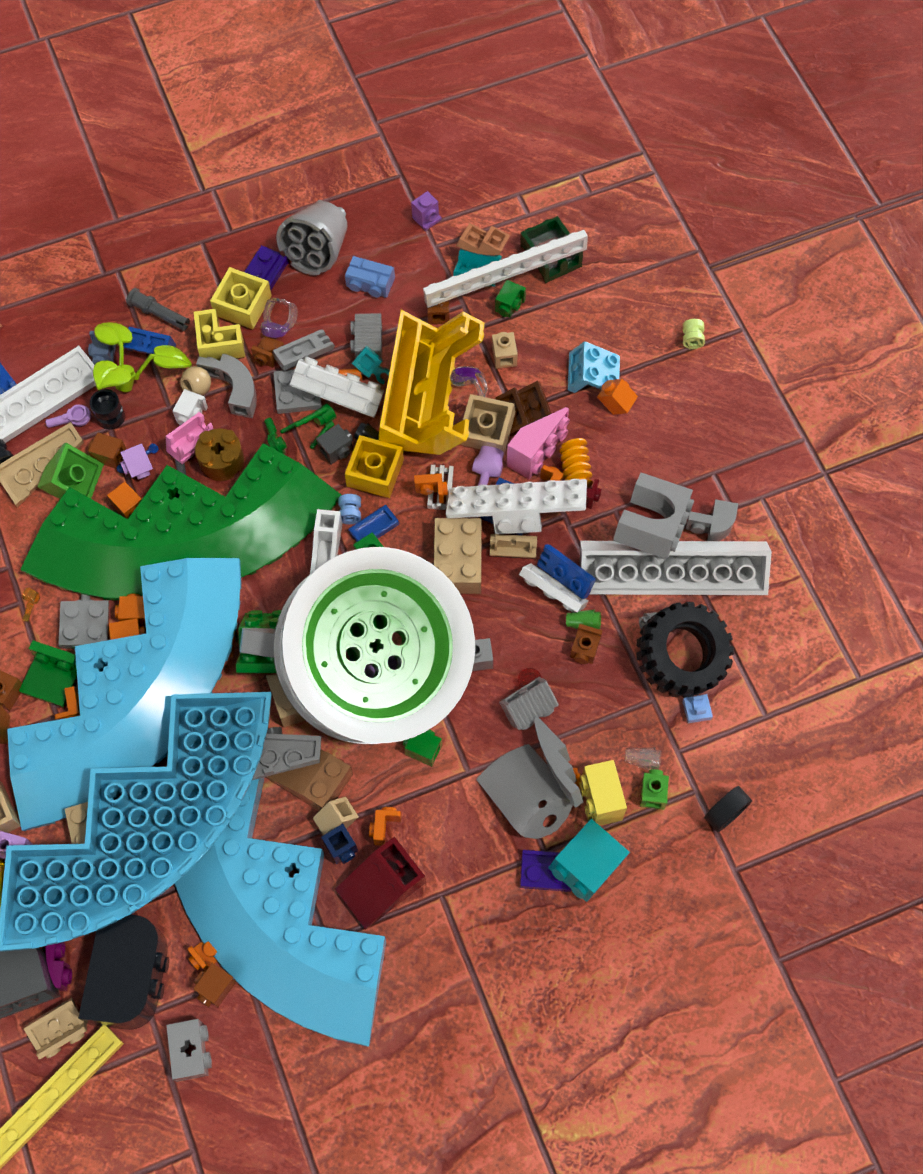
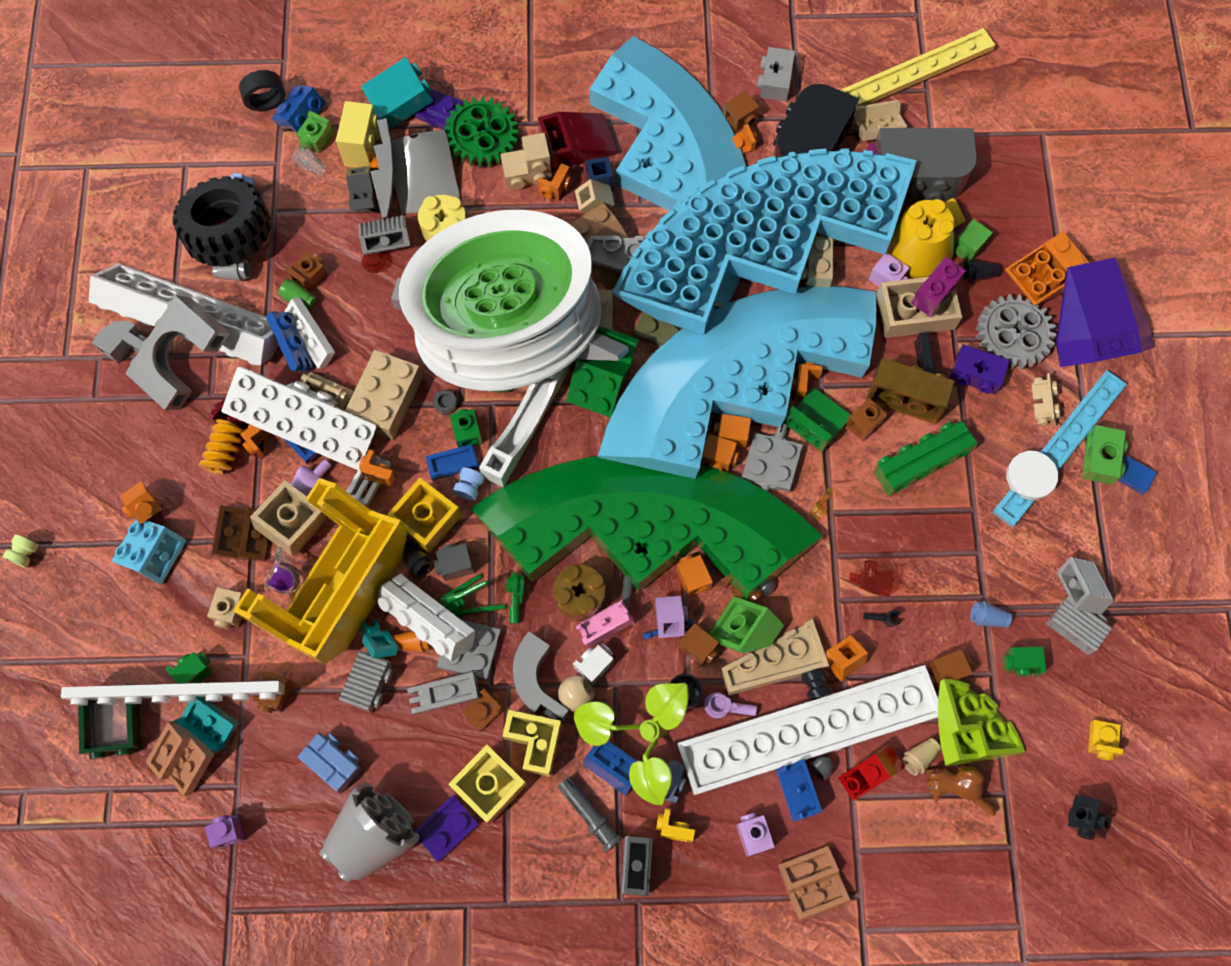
camera: 160 degrees left, 5 degrees up
clear piece [260,298,298,338] -> none
bright pink slope [507,407,570,480] -> none
none -> blue bracket [271,85,326,134]
none -> dark grey brick [346,166,376,212]
none -> light yellow brick [418,195,466,241]
none -> green gear [444,96,519,168]
none -> tan brick [500,133,552,190]
none -> dark grey brick [621,836,653,896]
none -> yellow bracket [656,808,695,843]
none -> lavender brick [736,812,774,857]

